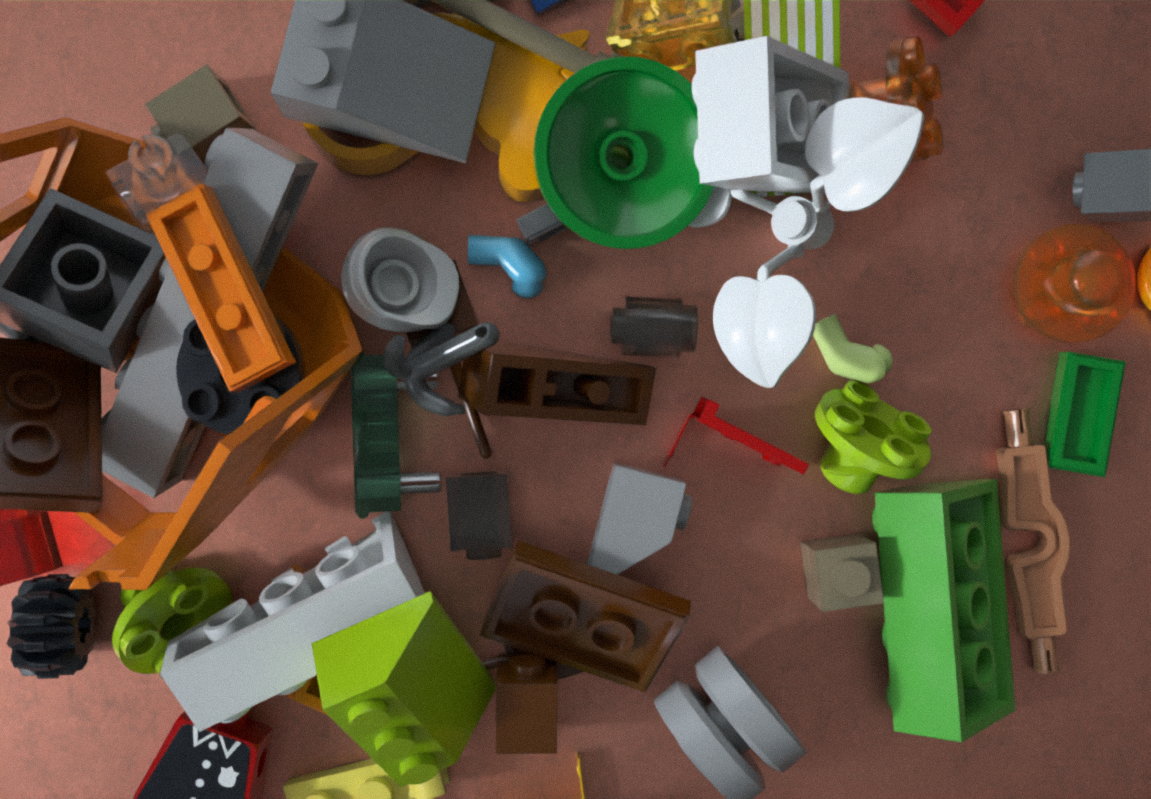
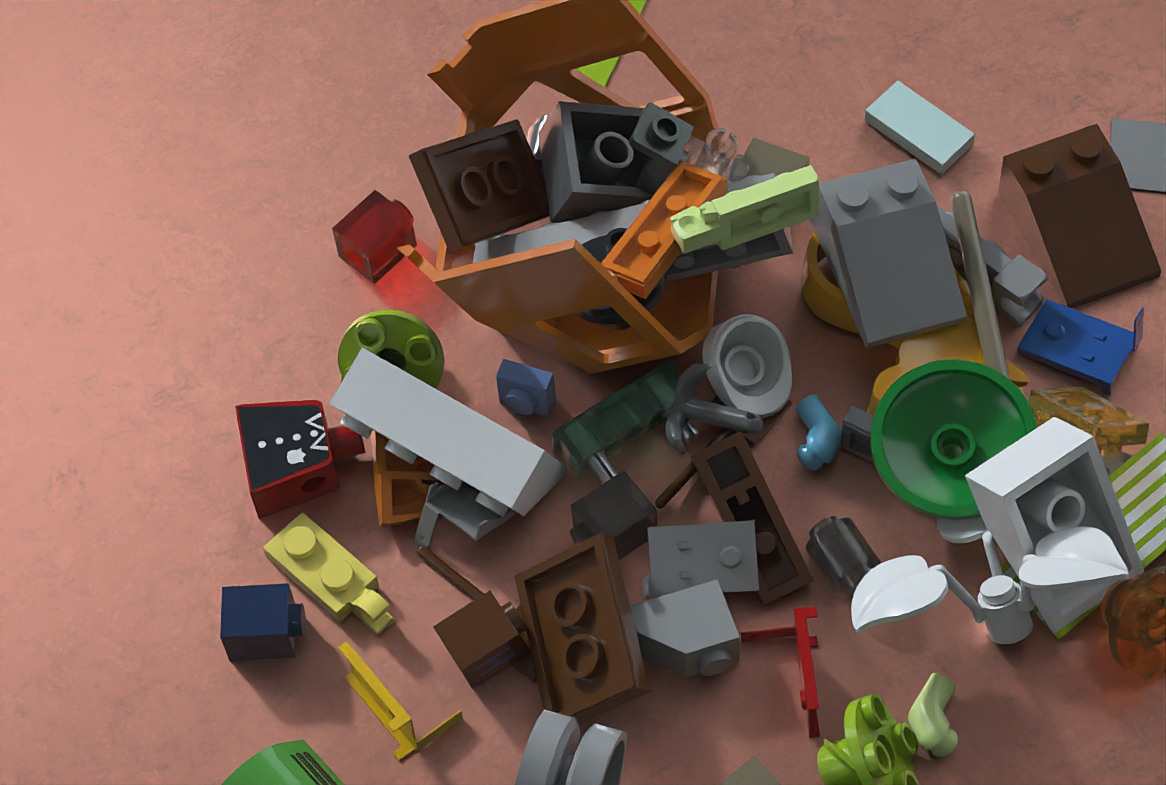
camera: 60 degrees right, 30 degrees down
black gear [6,574,97,679] -> none
lime slope [311,591,496,787] -> none
none -> medium blue plate [496,359,556,417]
none -> pearl dark grey bracket [629,103,694,196]
none -> light grey piece [642,520,759,600]
none -> yellowish green hinge [670,165,819,254]

